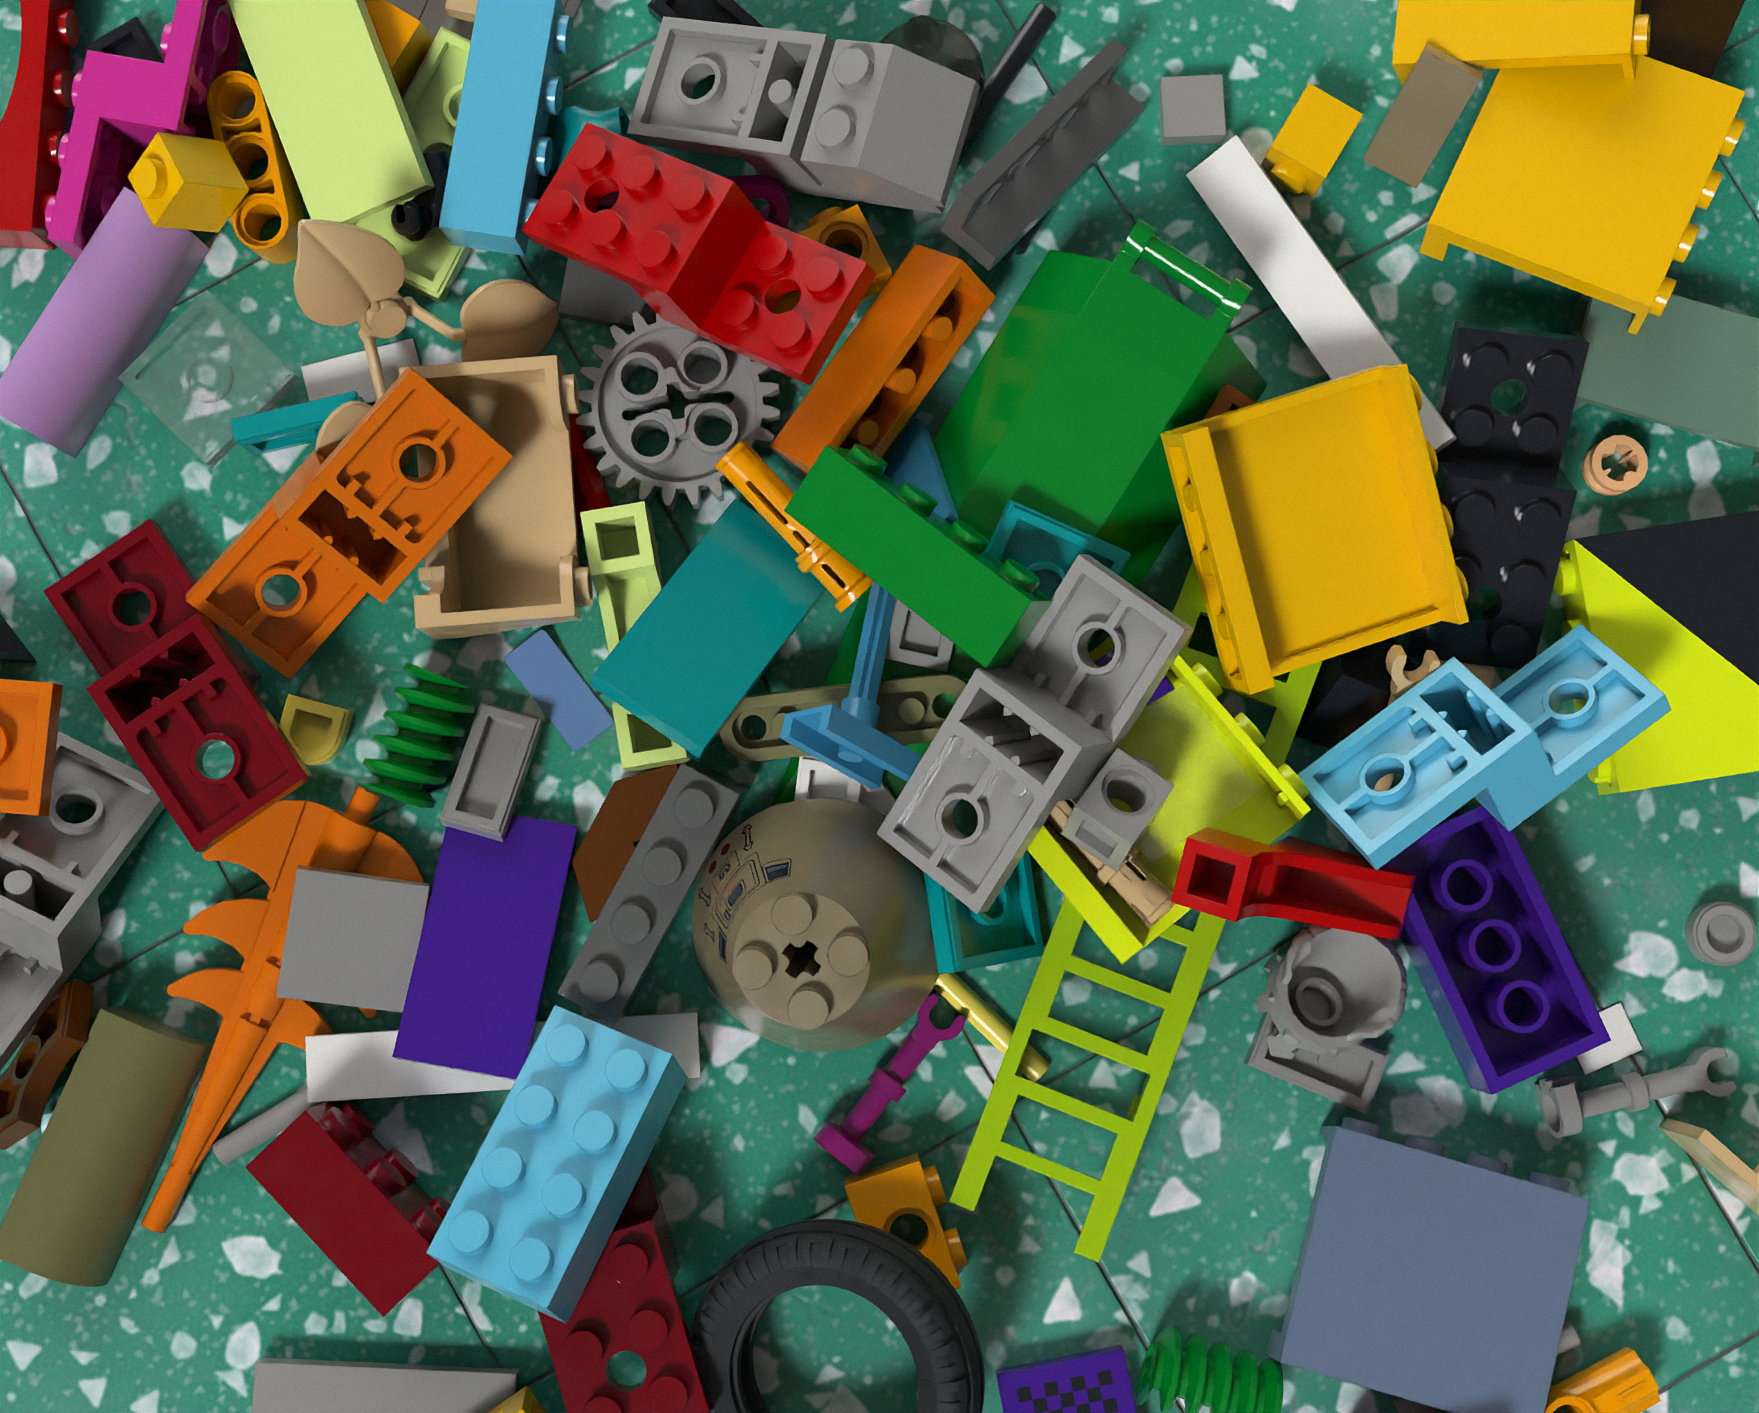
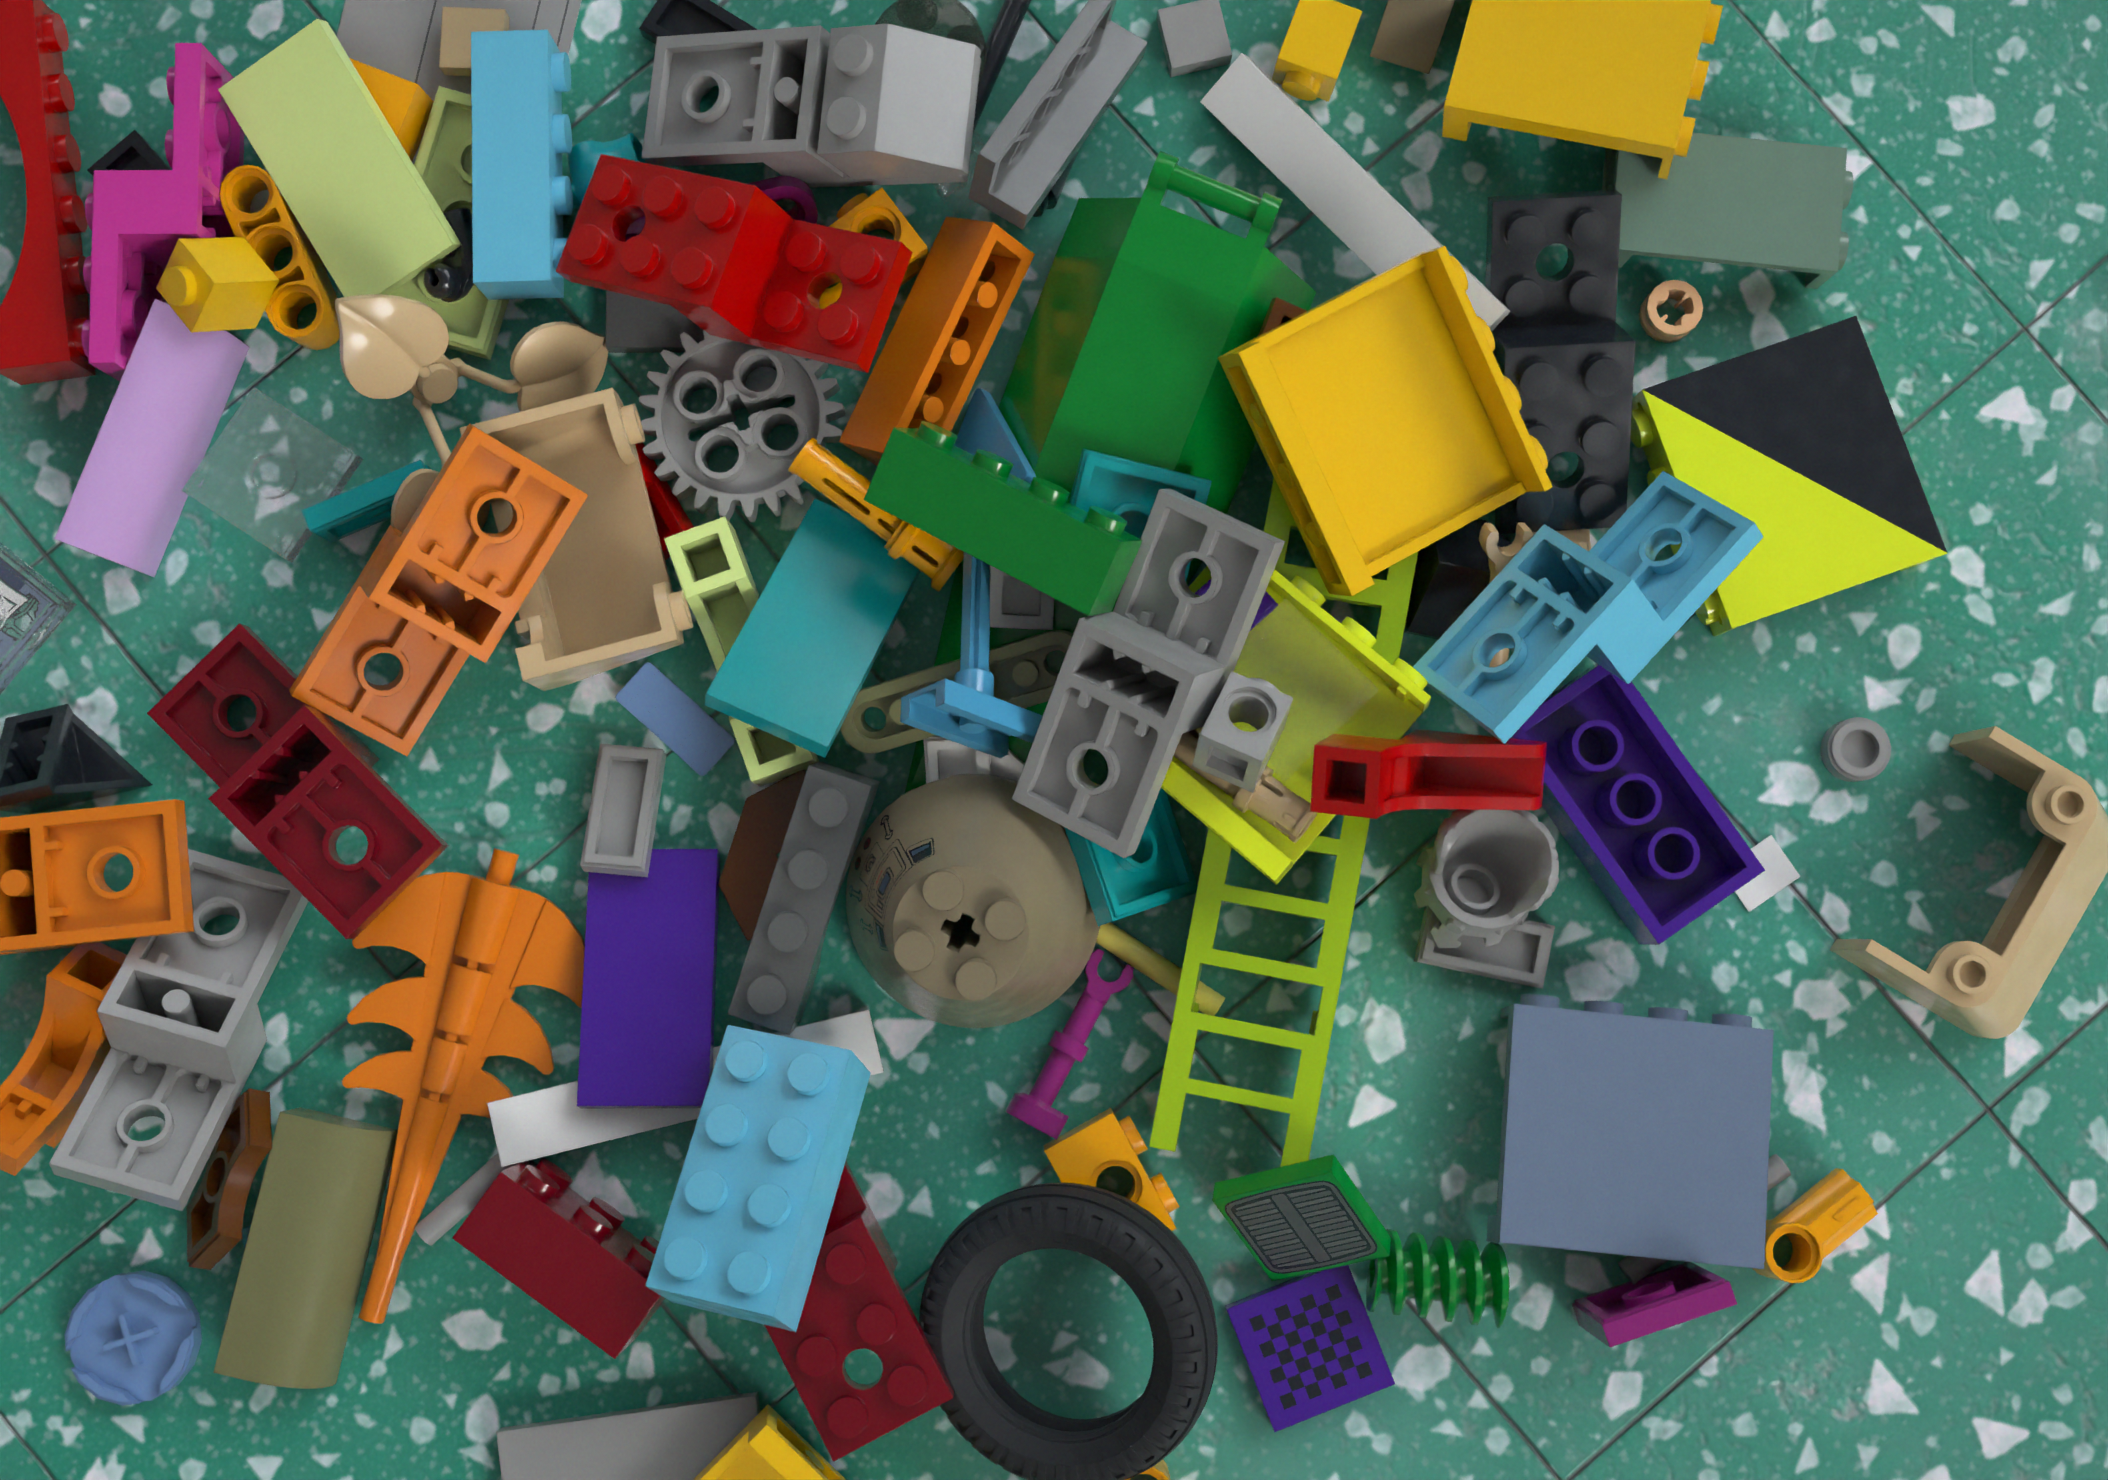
camera: 10 degrees left, 0 degrees up
light grey tile [276,865,429,1013] -> none
light yellow tile [279,694,354,766] -> none
white sticker [301,338,420,403] -> none
green piece [358,663,477,808] -> none
light grey piece [1534,1046,1736,1139] -> none
none -> tile [1212,1154,1391,1281]

